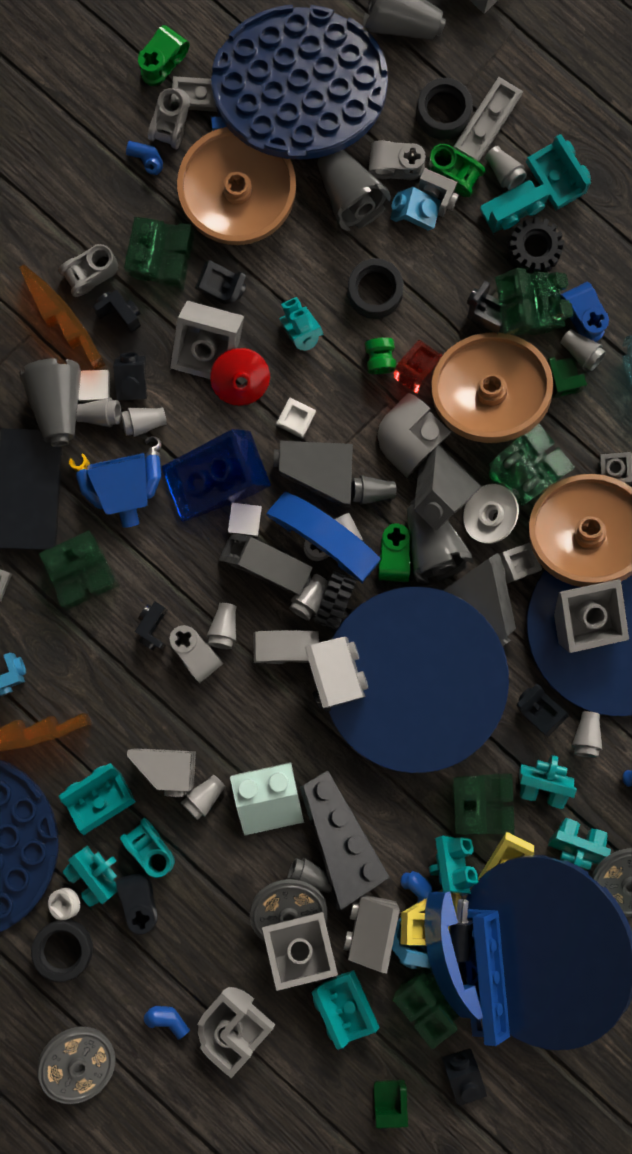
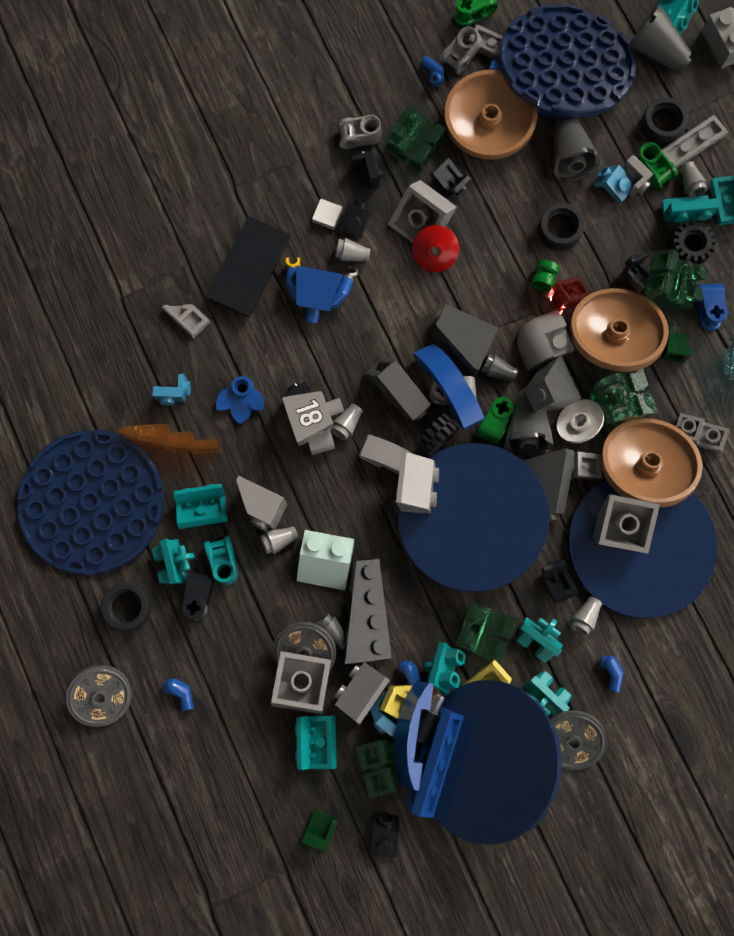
camera: 25 degrees right, 5 degrees down
clear orange slope [19,265,105,370] -> none
dark grey cone [20,358,81,447] -> none
clear green hips [39,530,120,610] -> none
white tile [48,888,80,921] -> none
light grey cone [76,398,121,427] -> none
clear blue slope [161,429,271,521] -> none
light grey brick [197,987,275,1078] -> none
white tile [228,503,262,537] -> none
white tile [276,398,316,439] -> none
teal hips [279,297,324,351] -> none
light grey cone [289,574,329,621] -> none
light grey piece [368,140,426,180] -> none
light grey cone [560,329,606,371] -> none
none -> blue plate [216,376,264,424]
none -> light grey torso [282,391,344,446]

